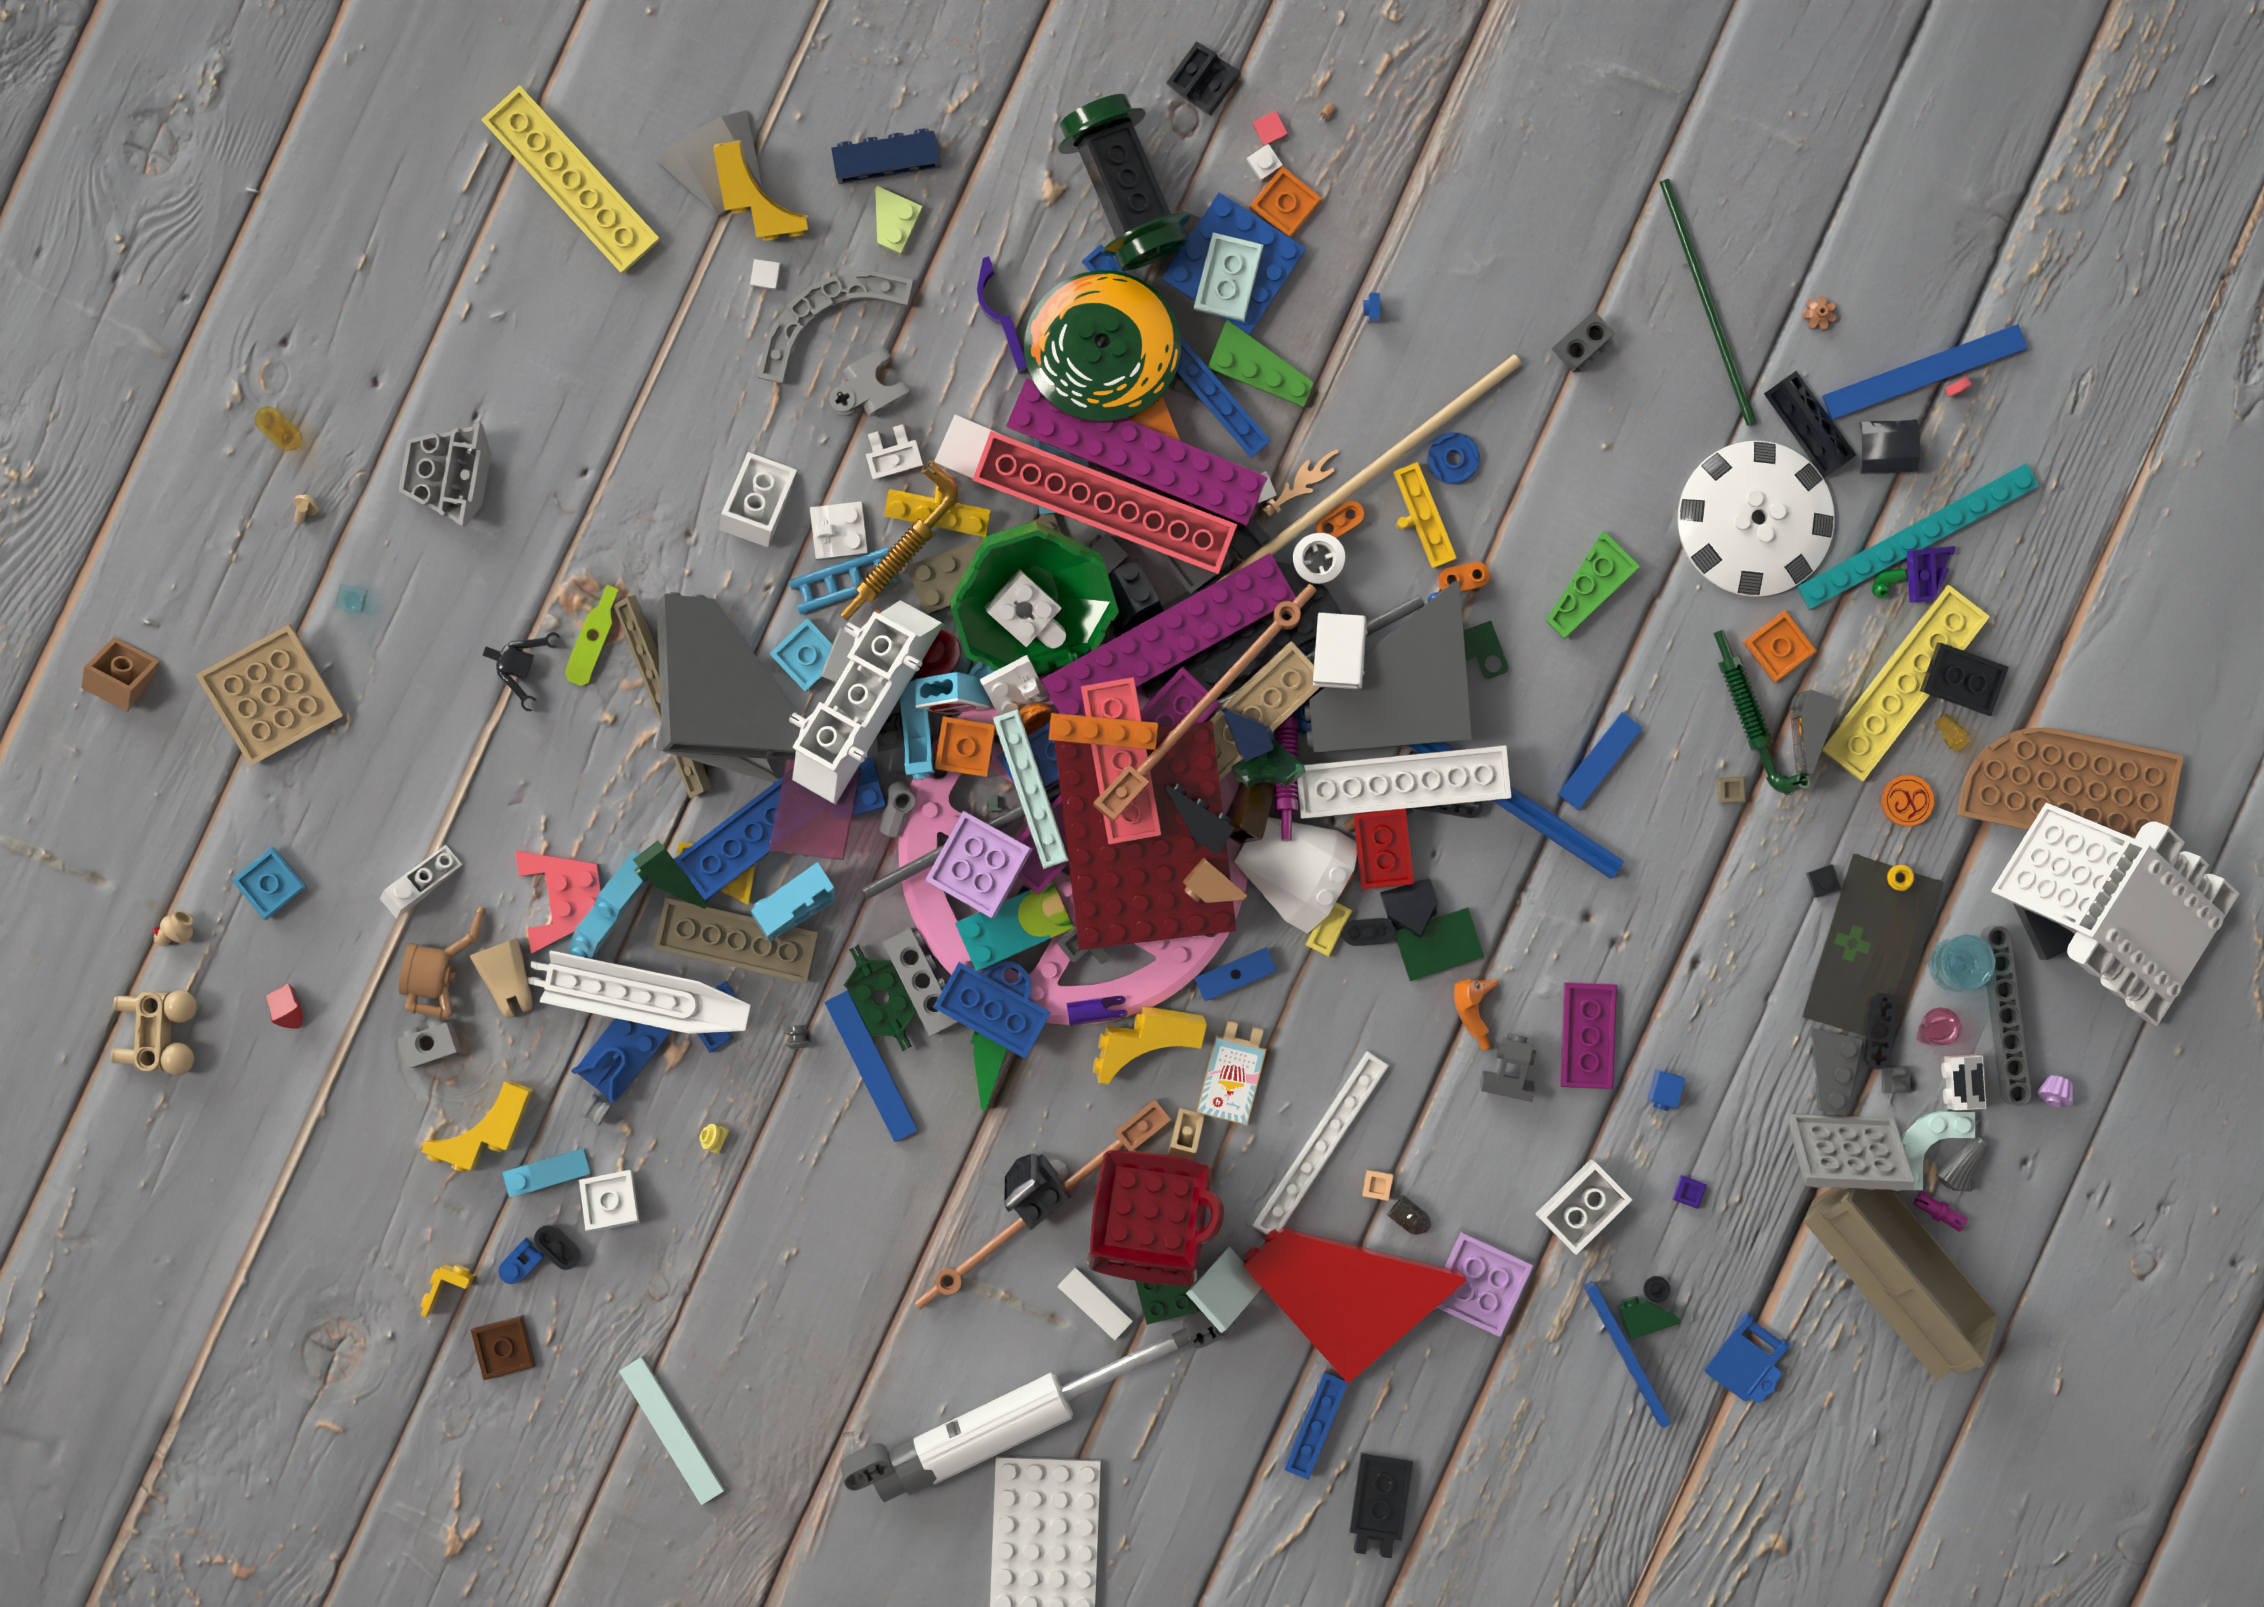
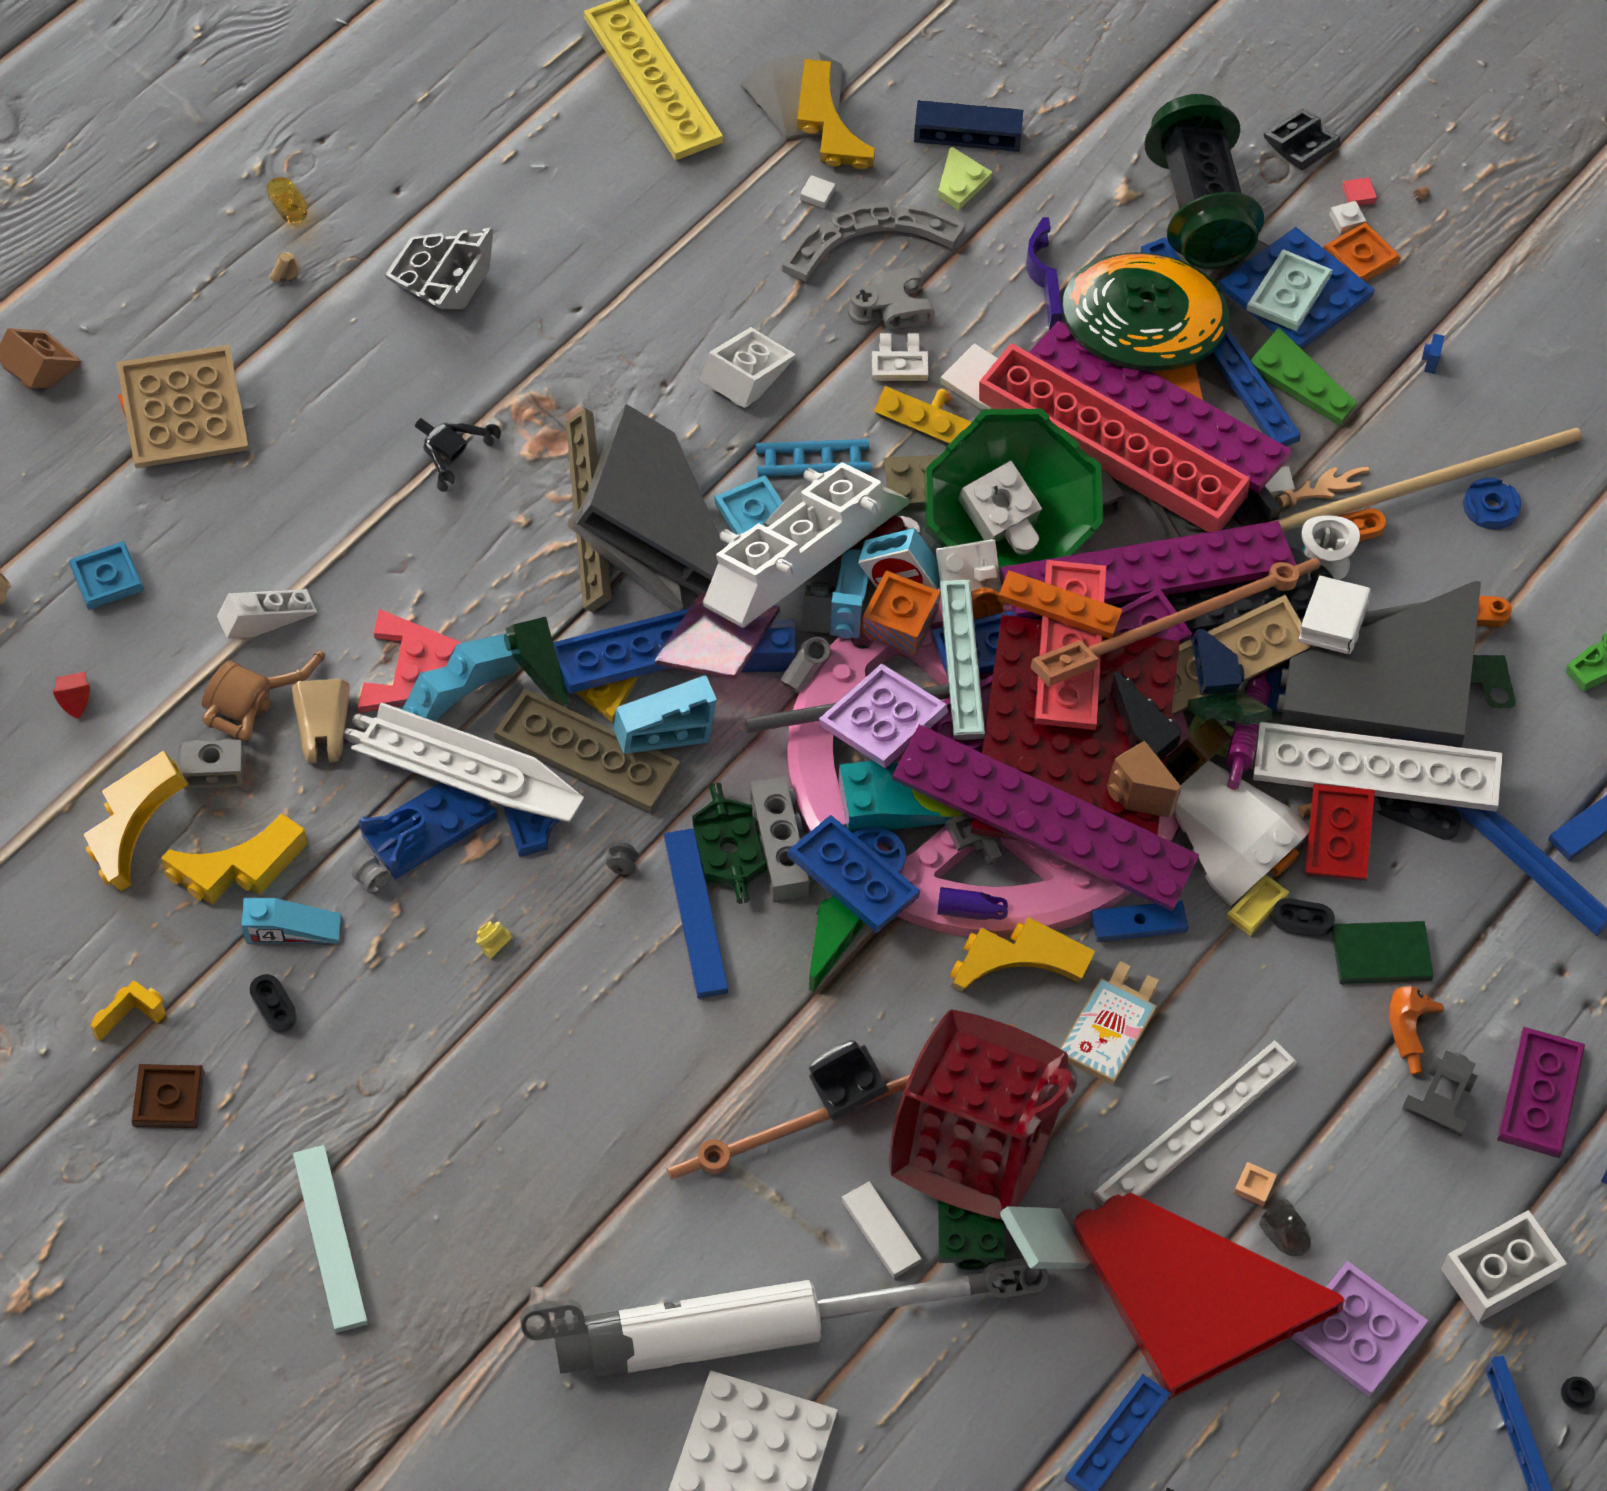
camera: 15 degrees right, 30 degrees down
clear light blue plate [334,584,368,616] -> none
blue plate [498,1237,545,1284] -> none
lime piece [565,585,619,686] -> none
white hinge [579,1170,639,1233] -> none
white hinge [810,501,868,560] -> none
pearl gold piece [840,460,958,621] -> none
black slope [1108,558,1164,636] -> none
black slope [1380,878,1438,938] -> none
yellow plate [1393,462,1457,569] -> none
dark green slope [1617,1296,1681,1340] -> none
none -> yellow arch [83,751,188,892]
none -> magenta plate [892,724,1199,911]

